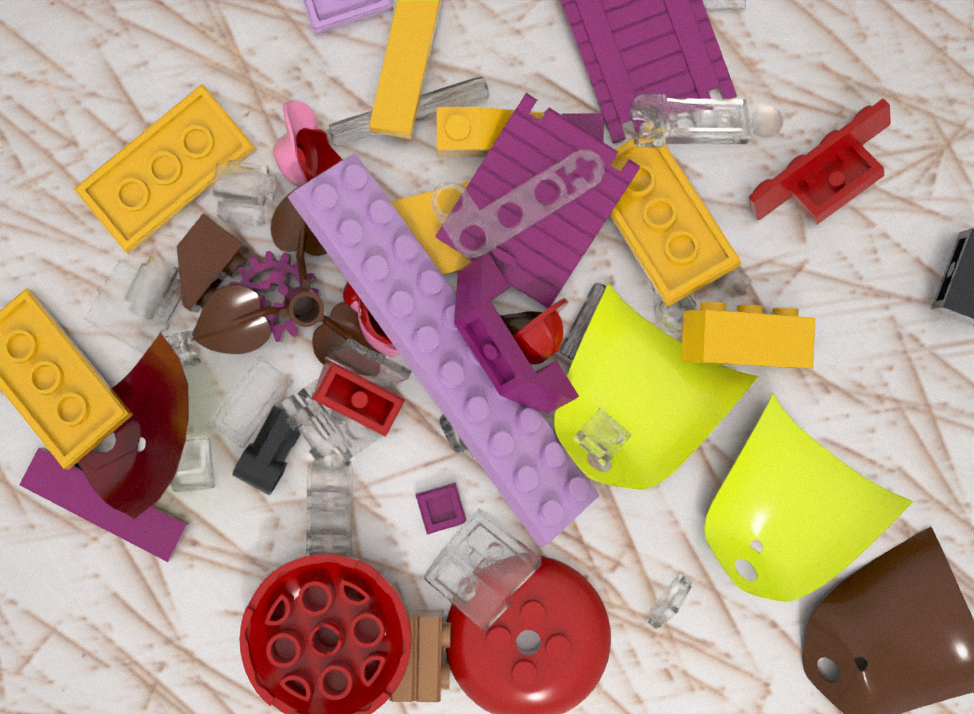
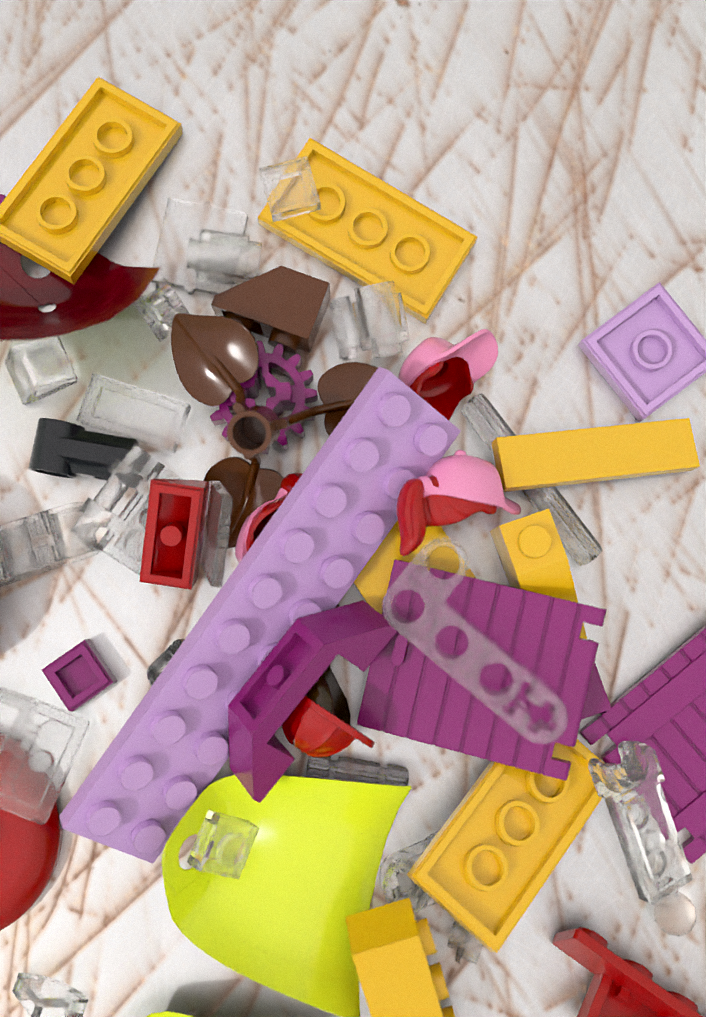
camera: 75 degrees right, 5 degrees down
none -> clear tile [258,156,321,222]
none -> hair [397,450,521,556]

